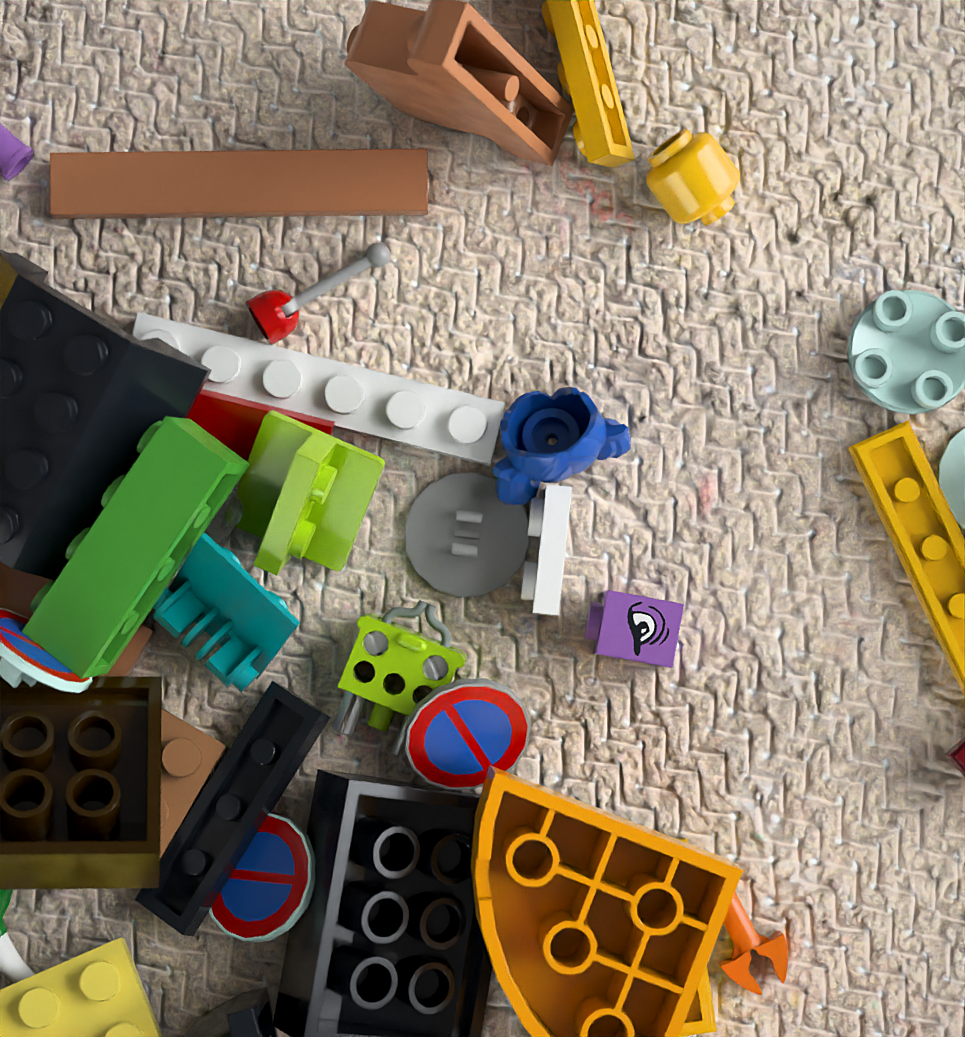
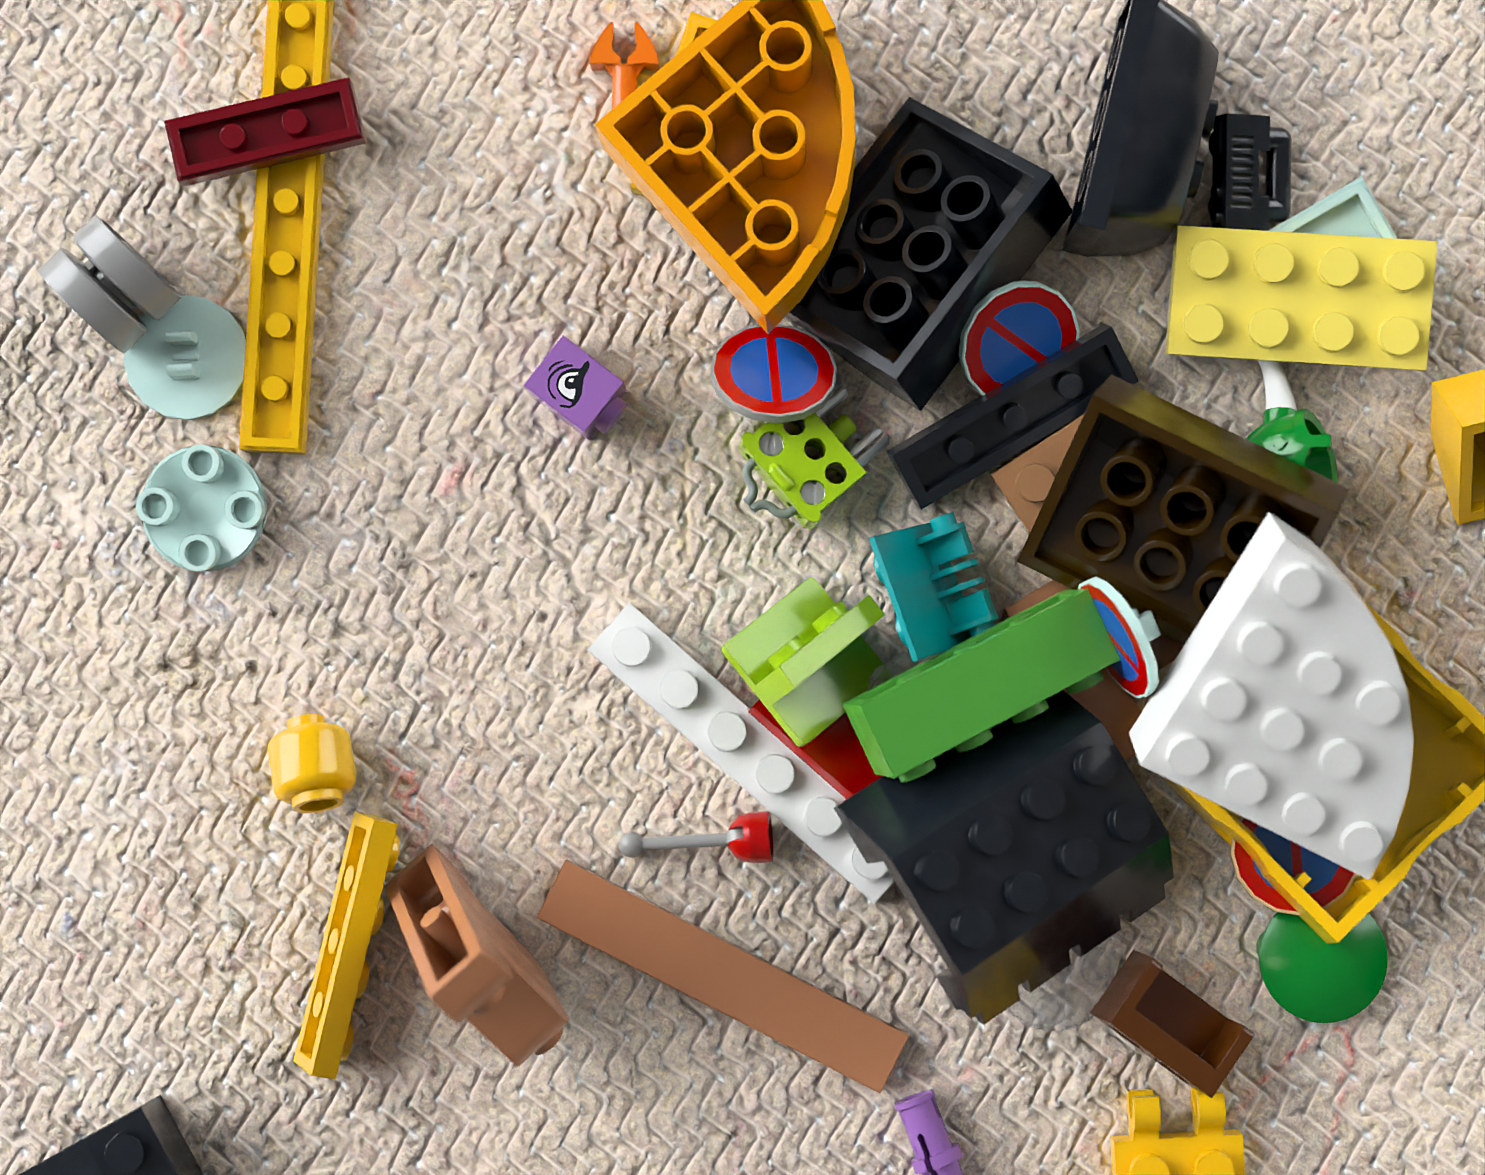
camera: 150 degrees left, 0 degrees up
light grey piece [405,472,530,597] -> none
blue hair [492,387,631,505] -> none
white plate [521,484,572,617] -> none

